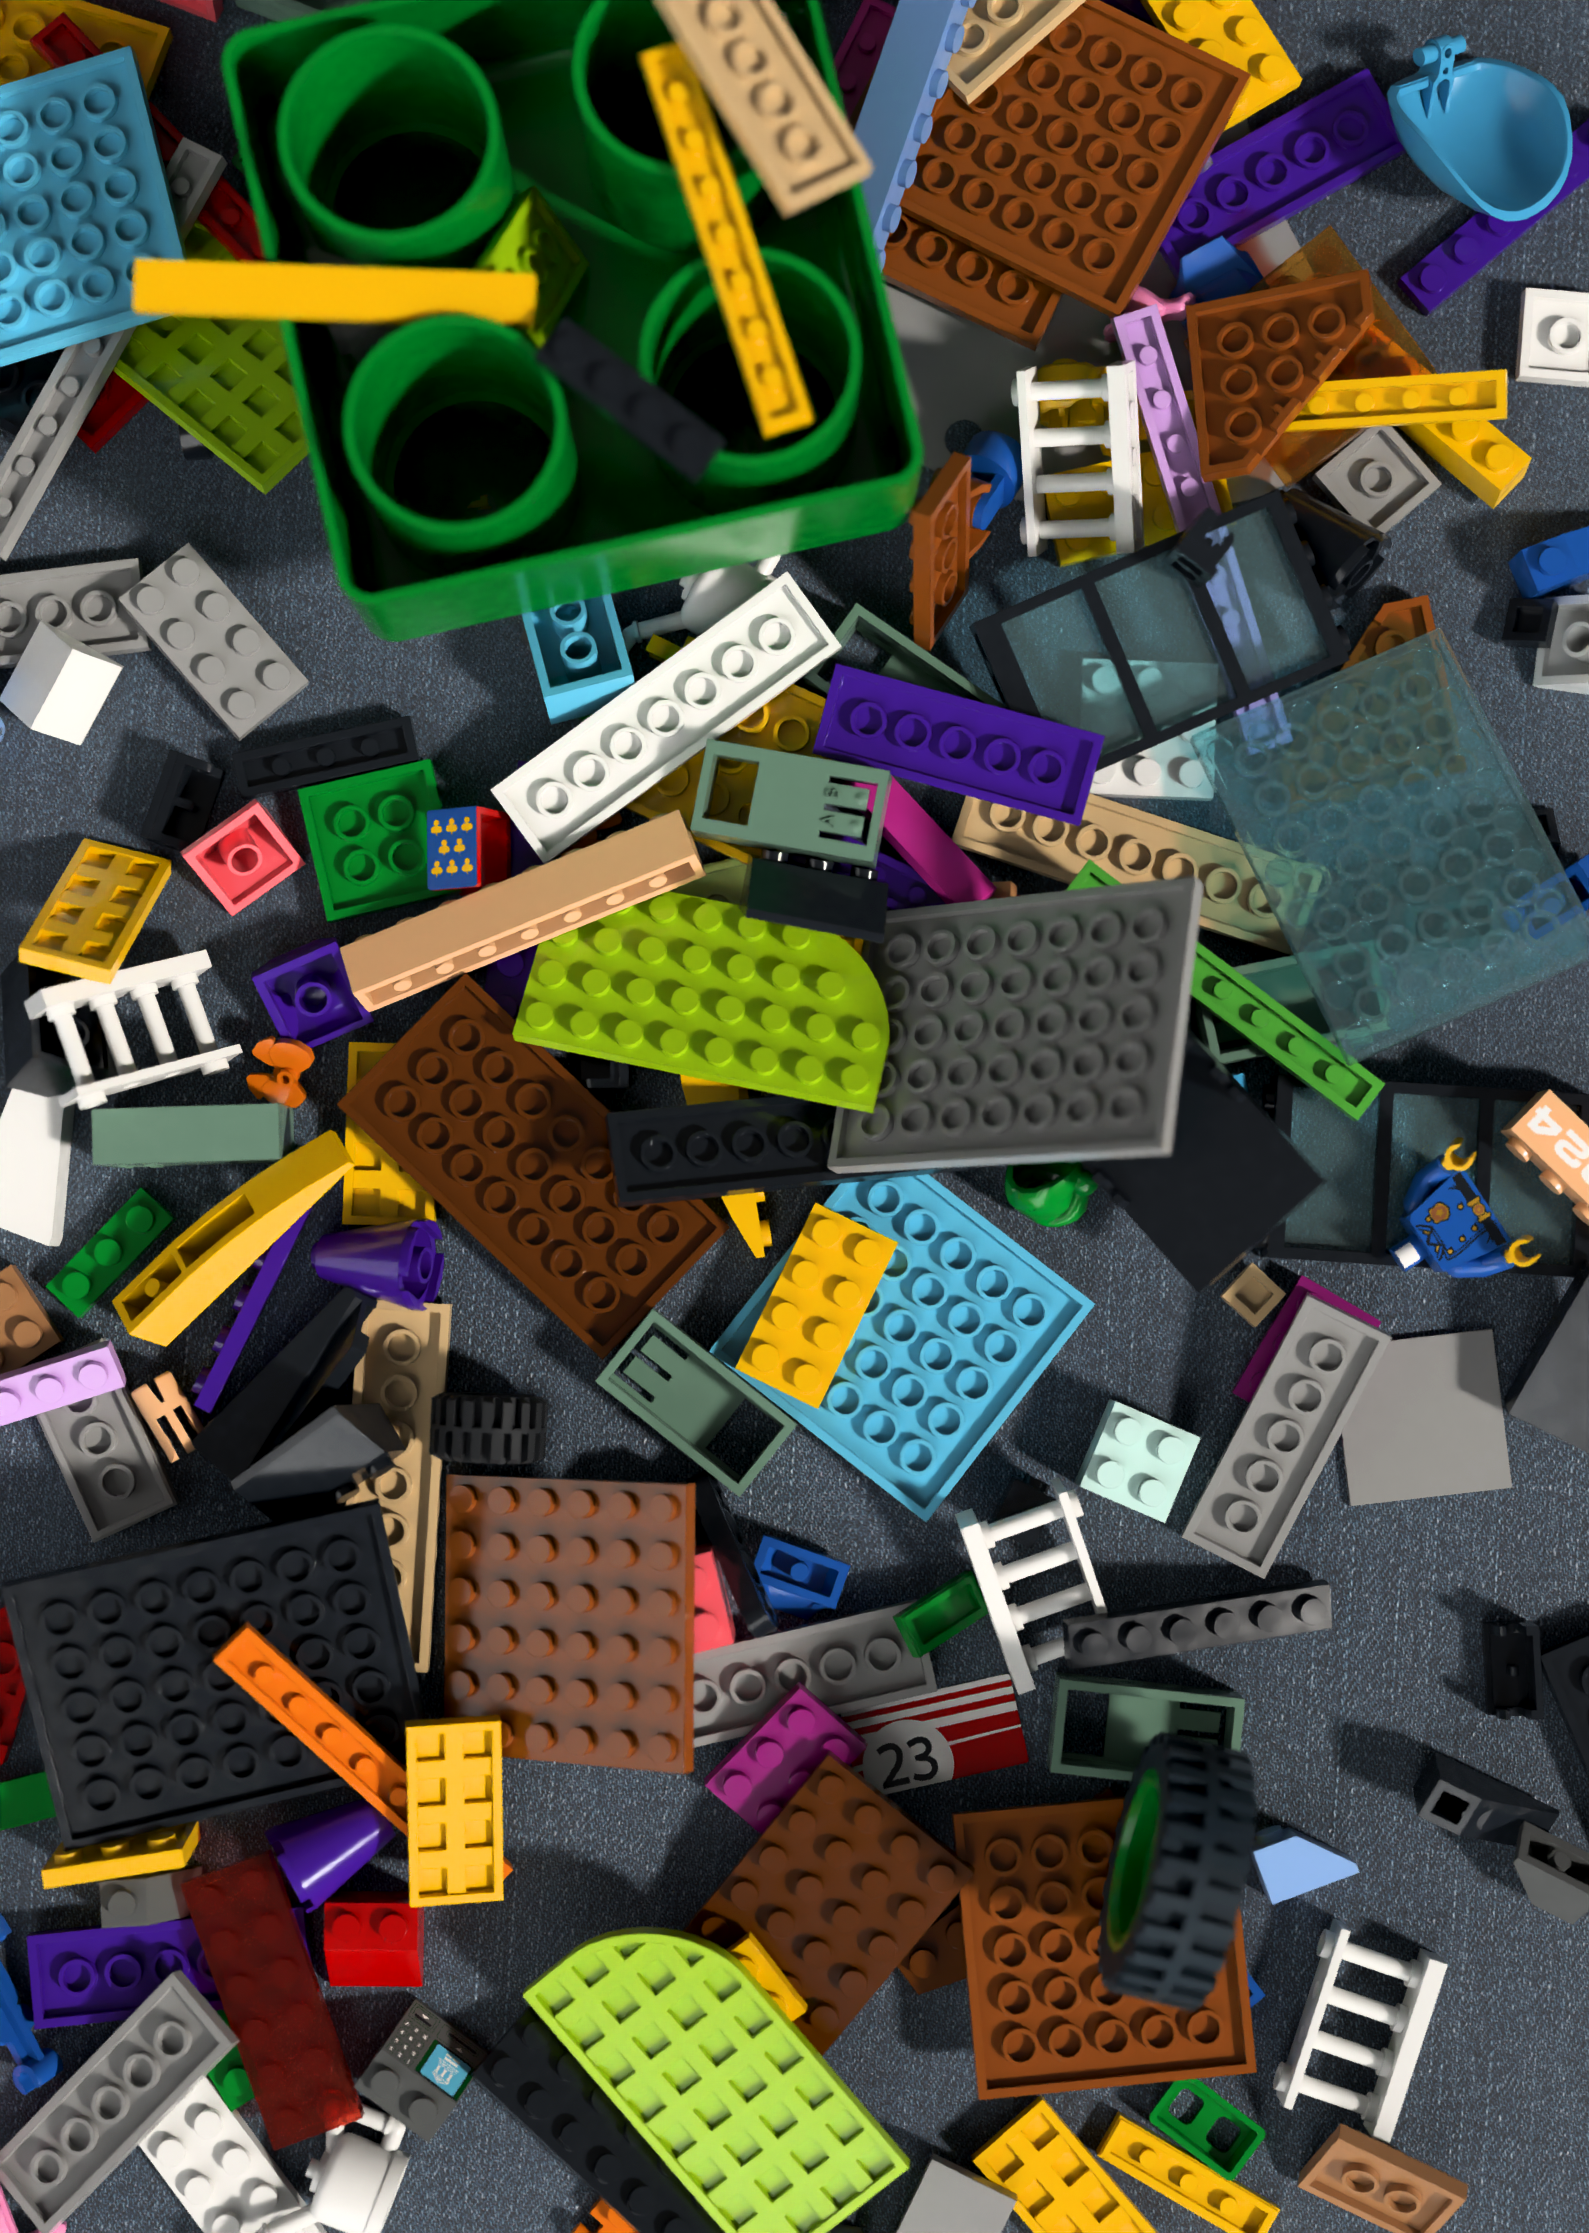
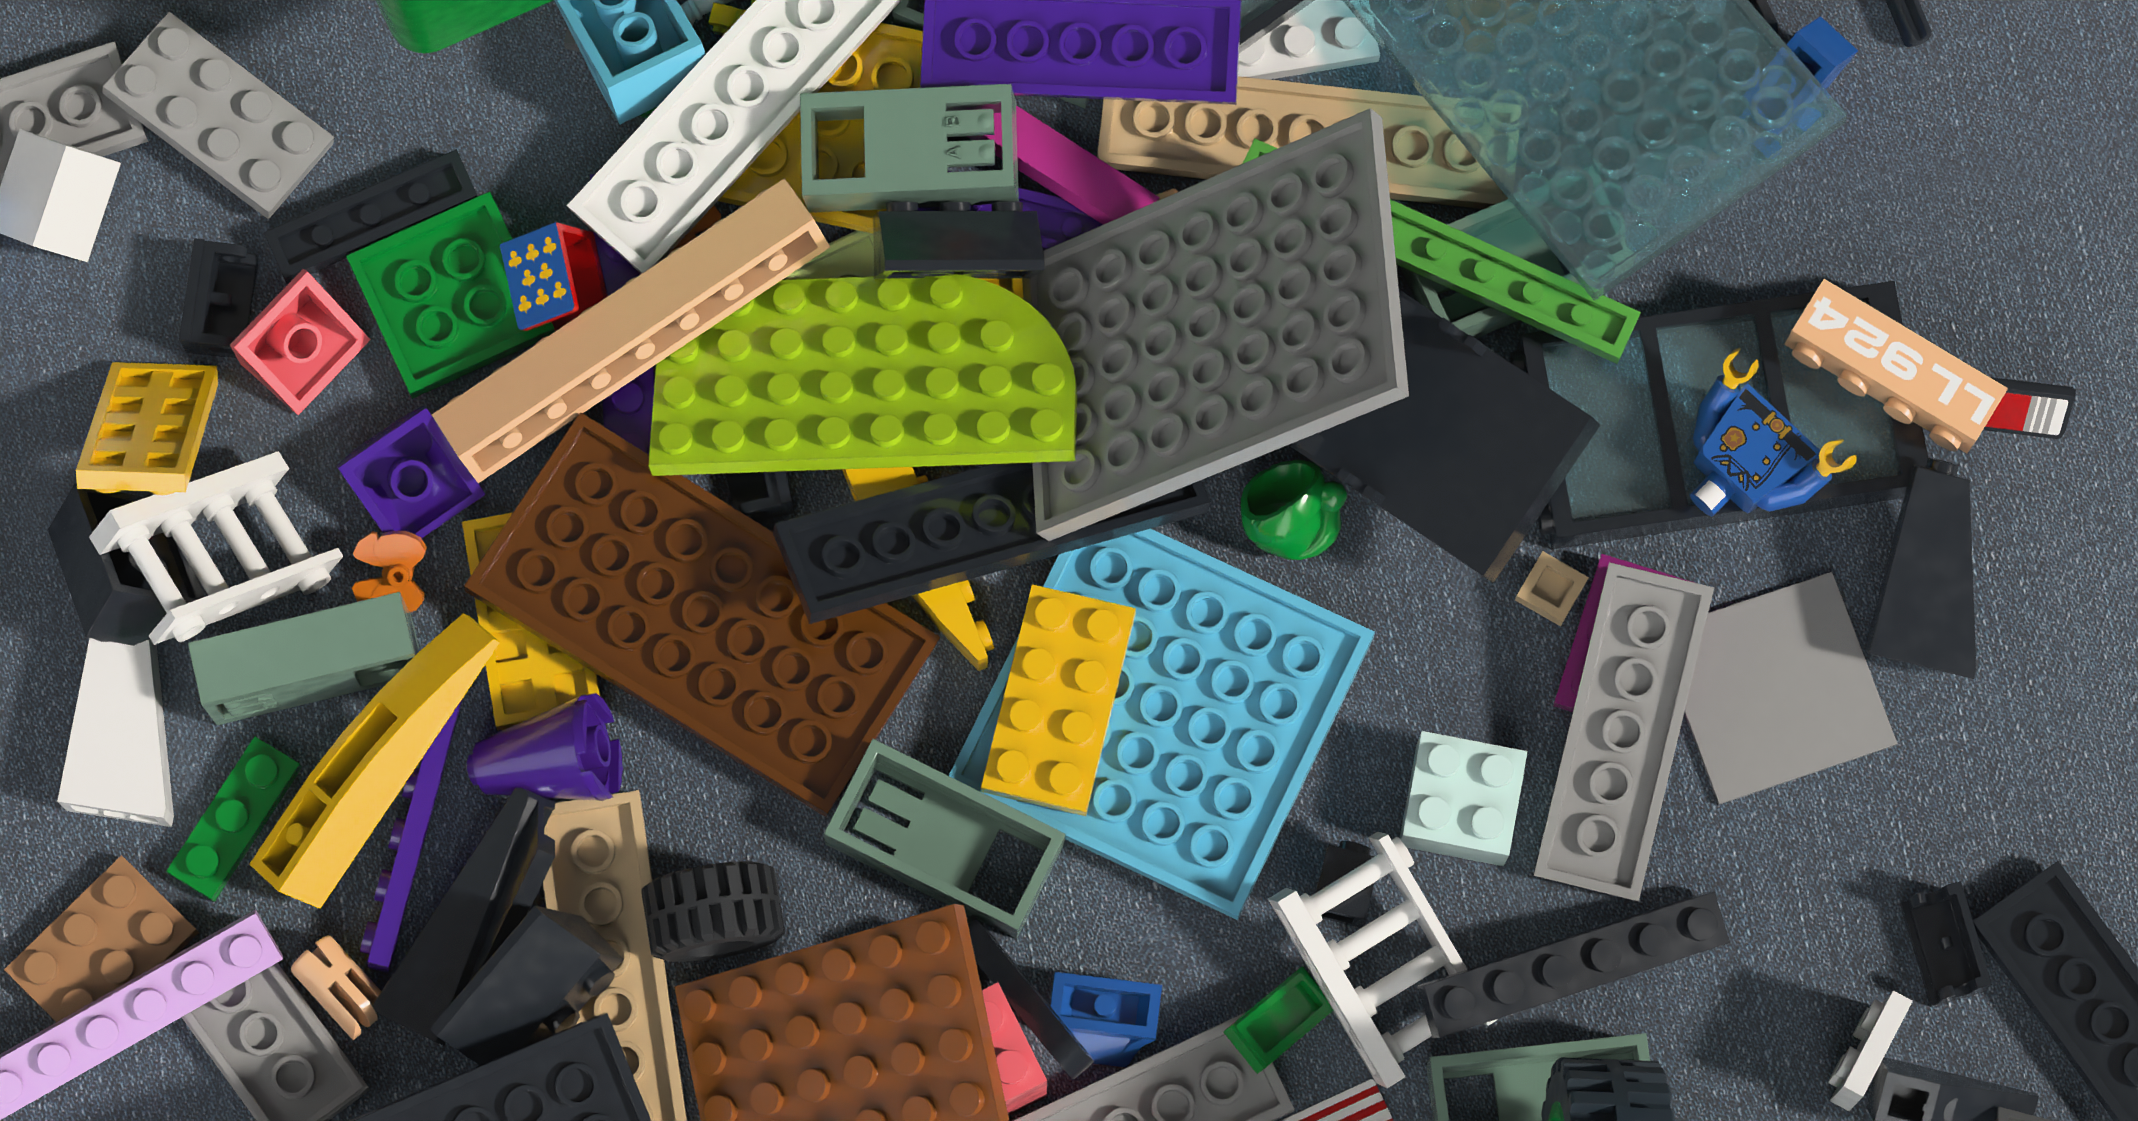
camera: 10 degrees left, 10 degrees down
none -> white plate [1828,991,1912,1111]

